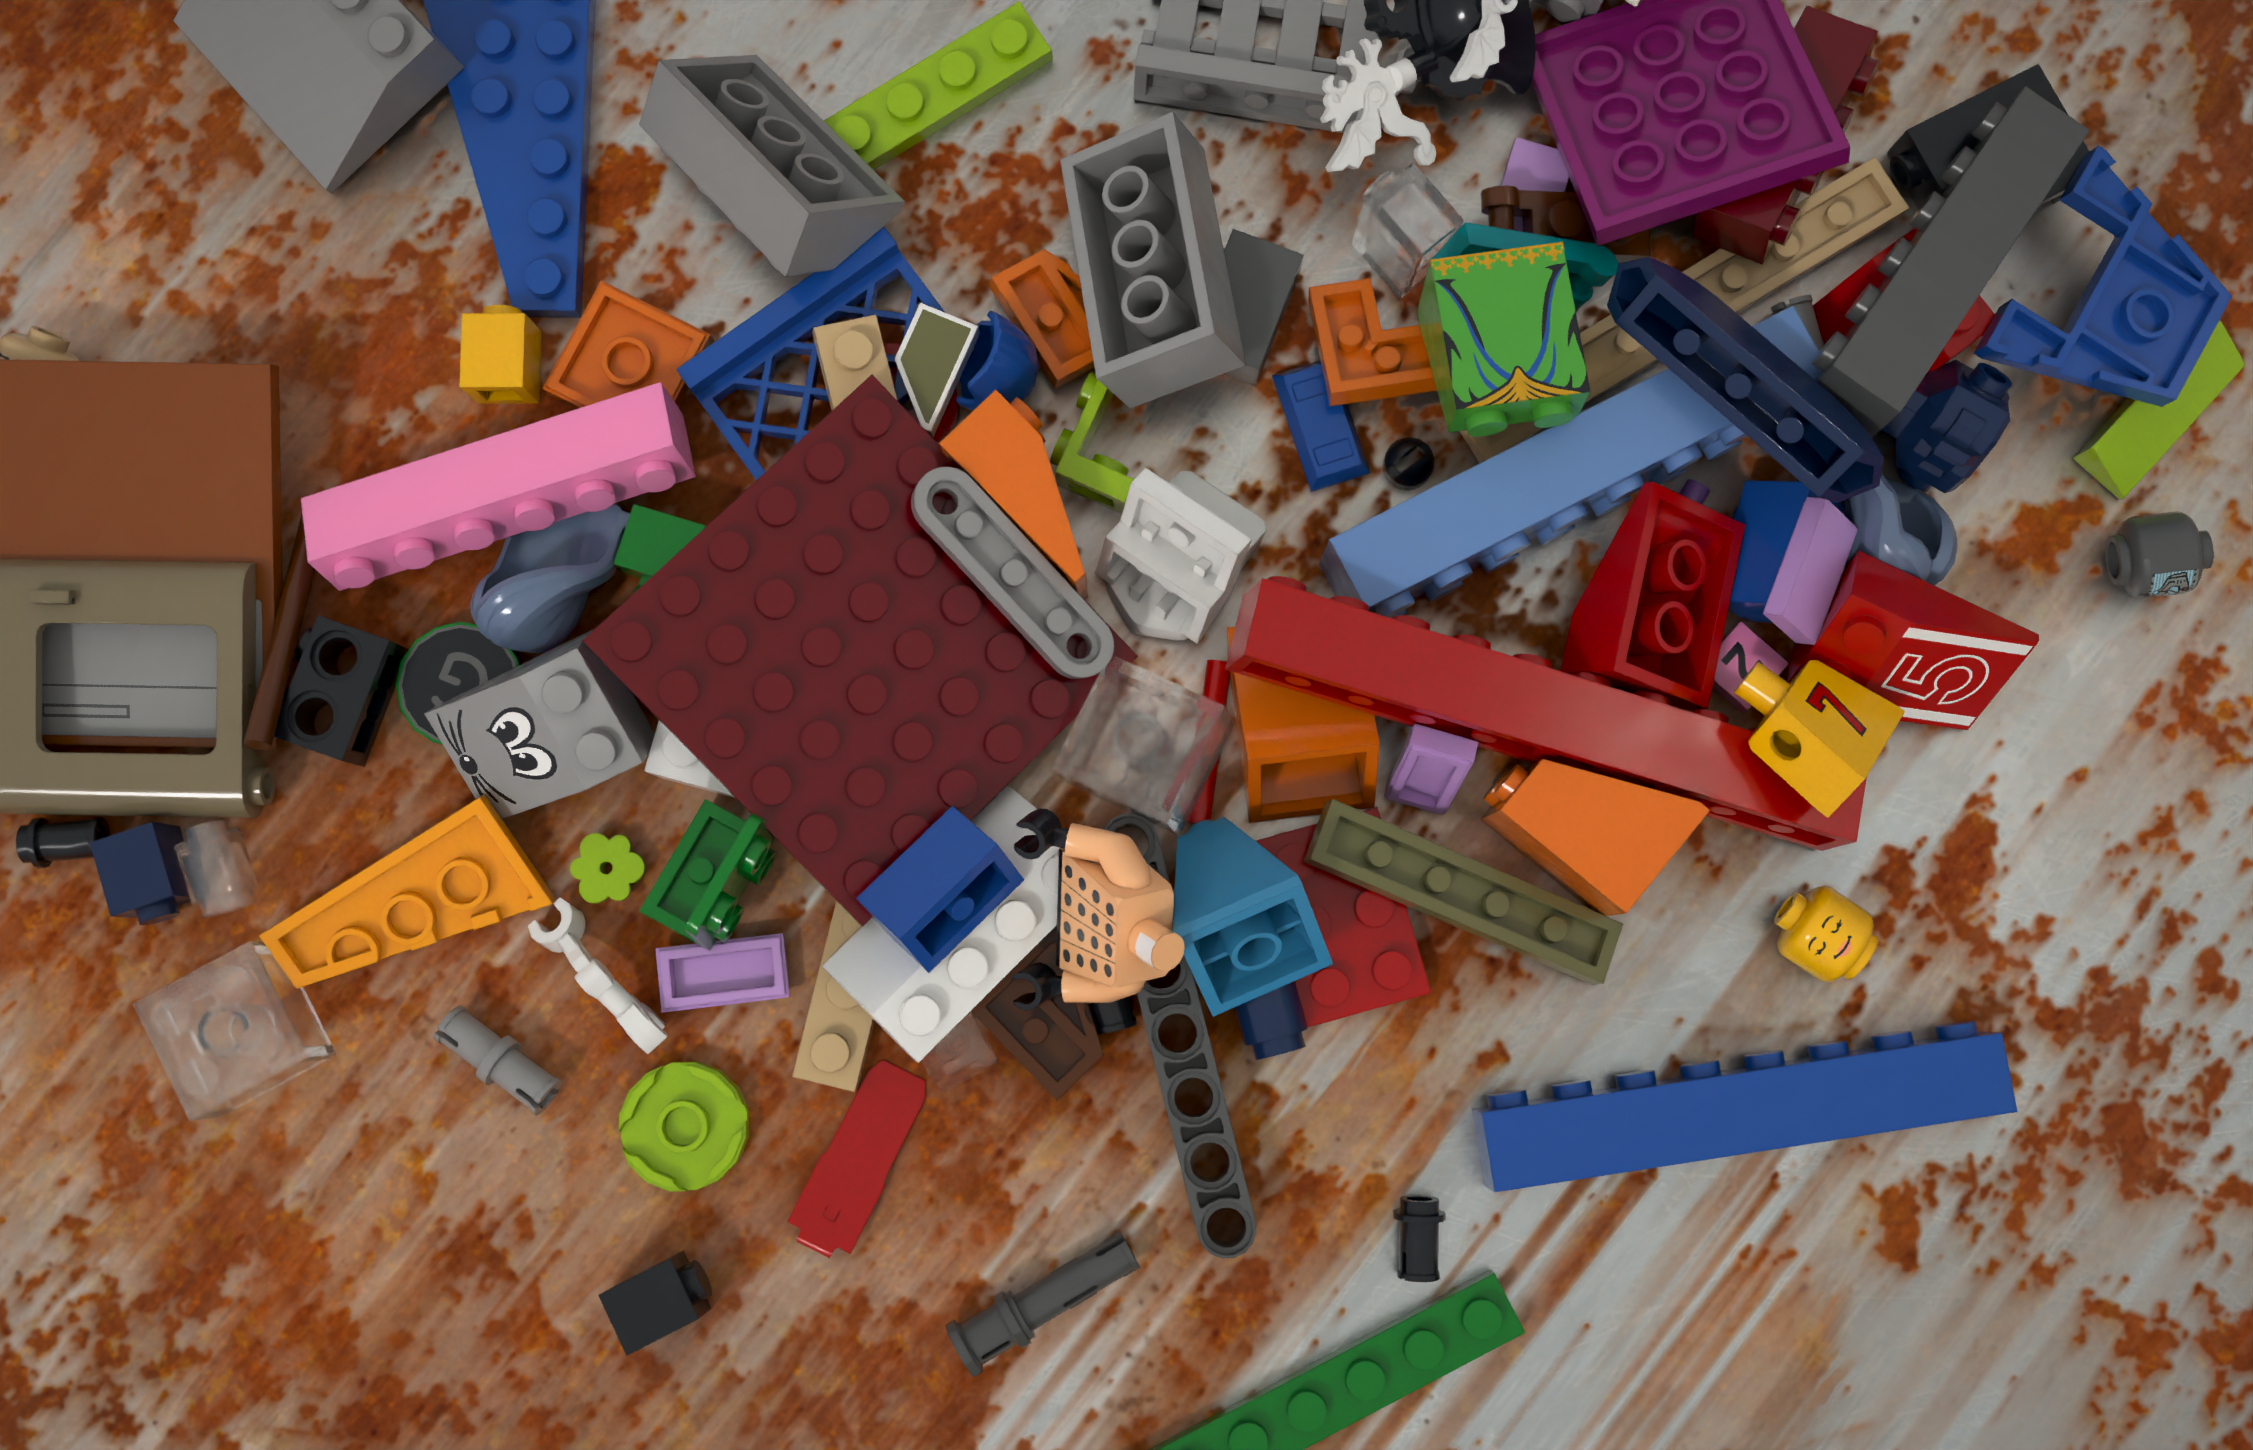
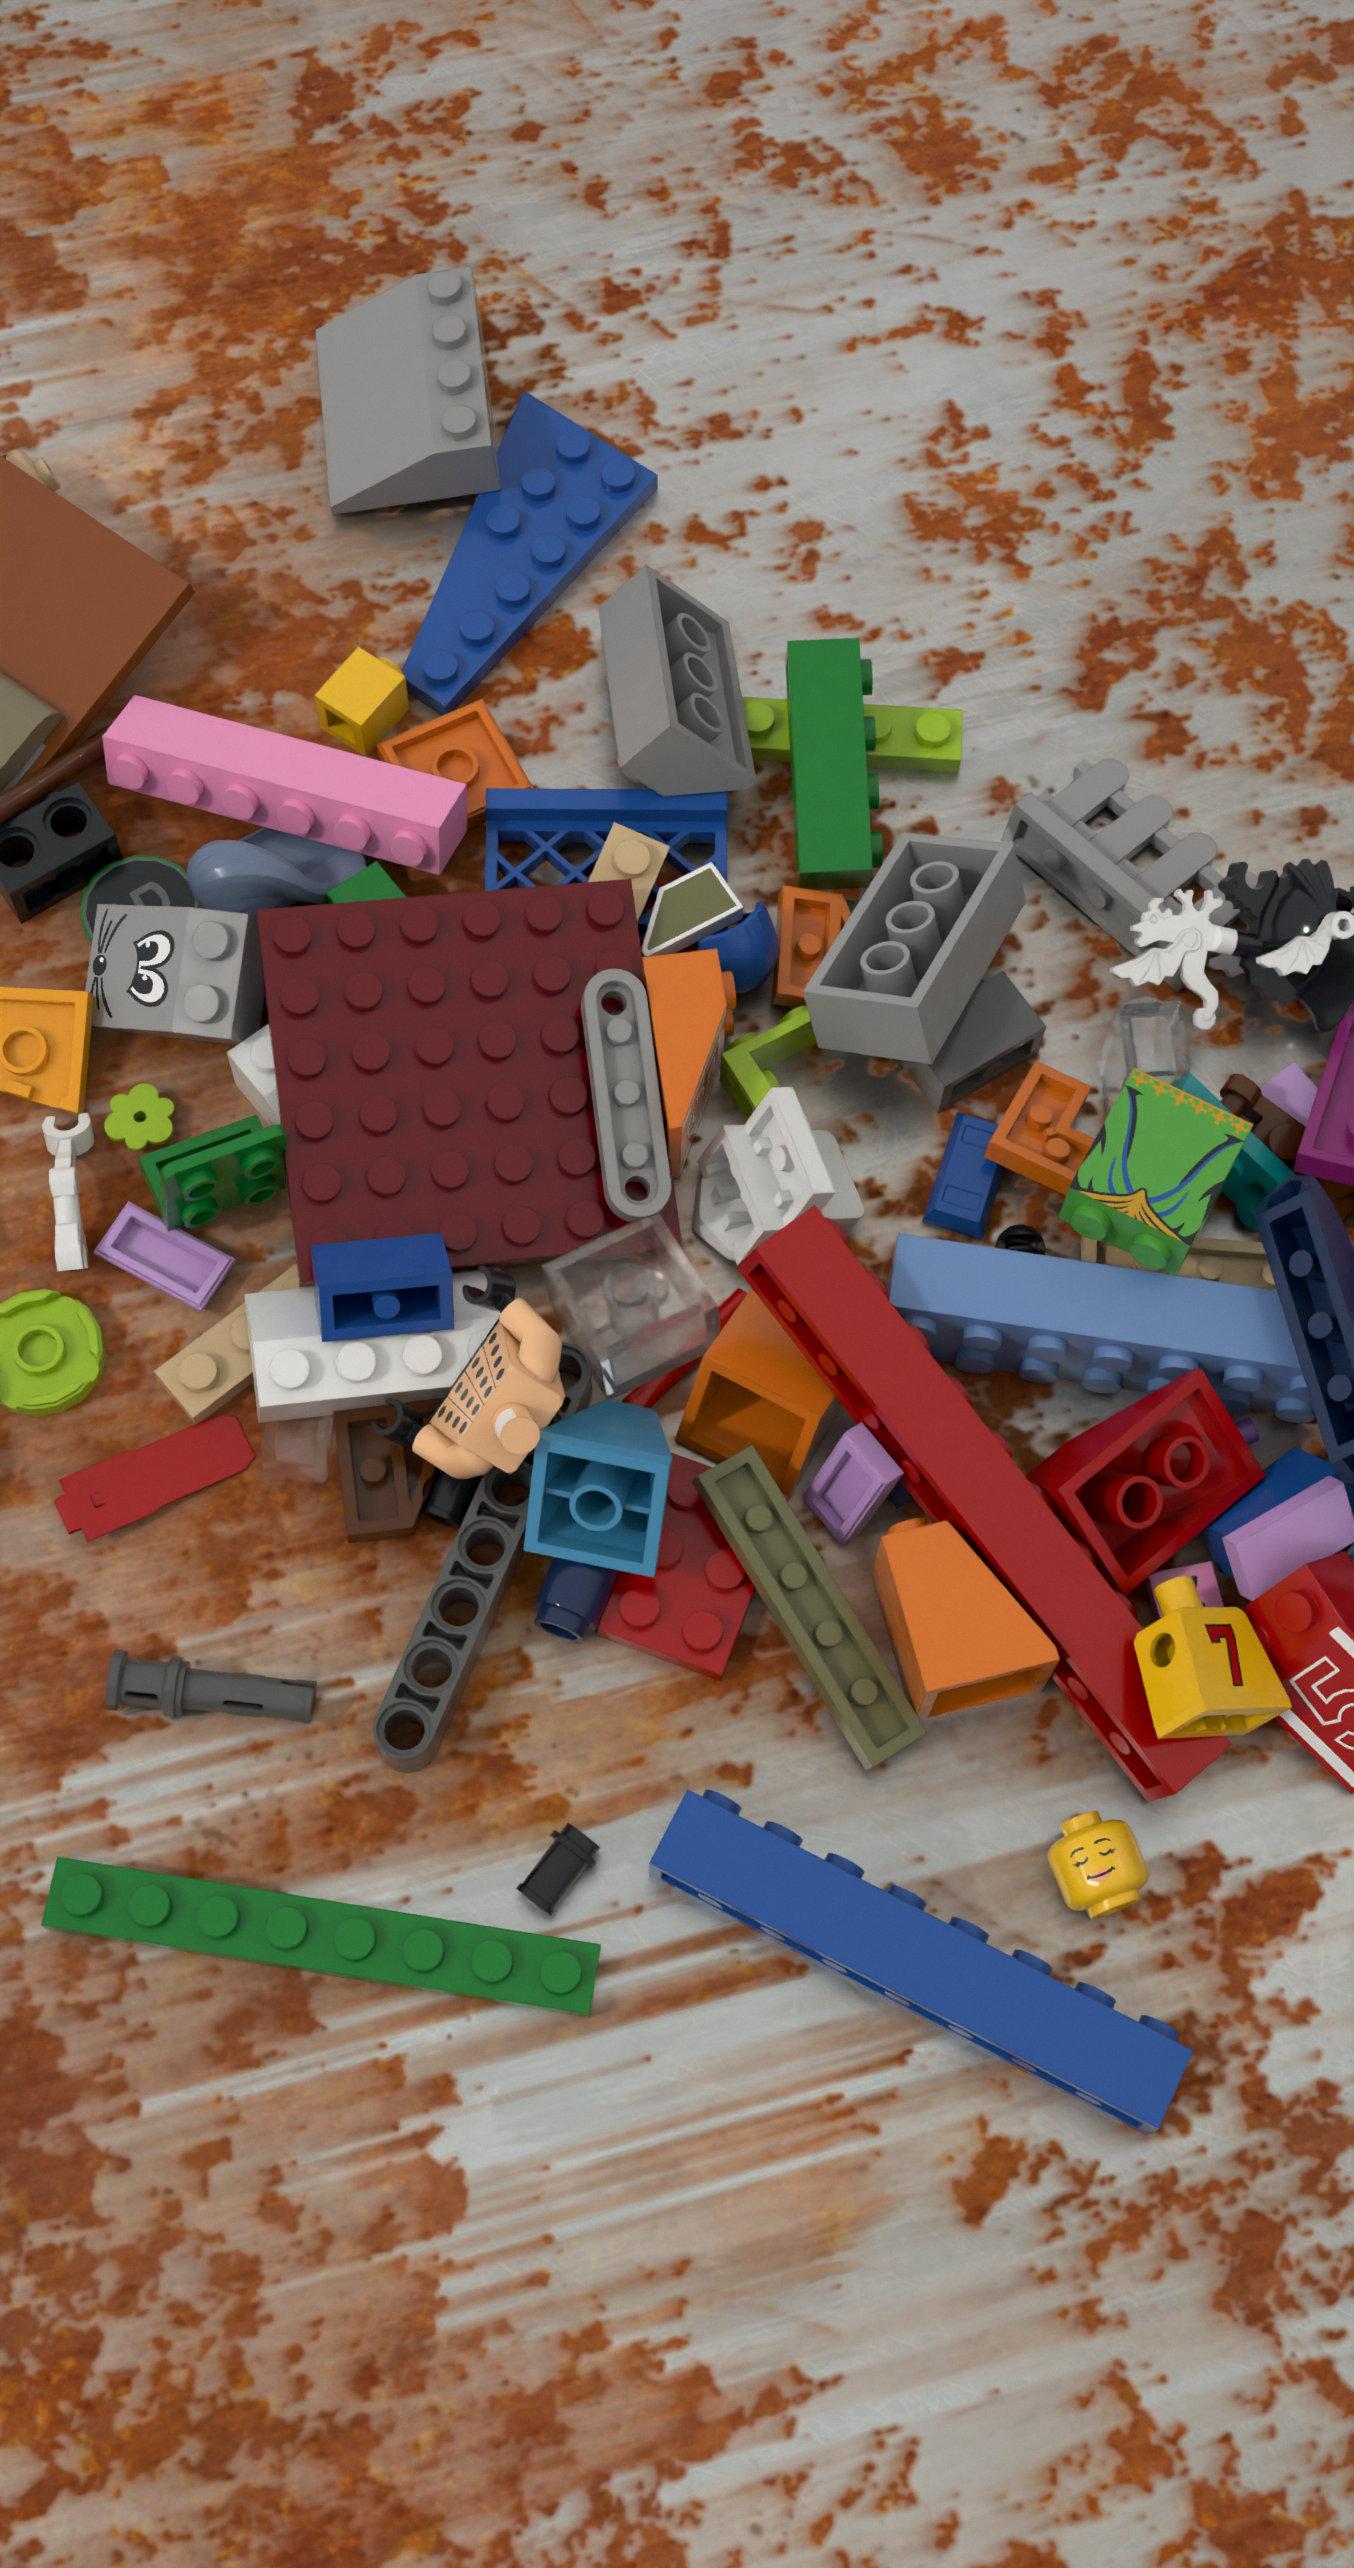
camera: 30 degrees right, 15 degrees down
none -> green brick [785,638,883,890]

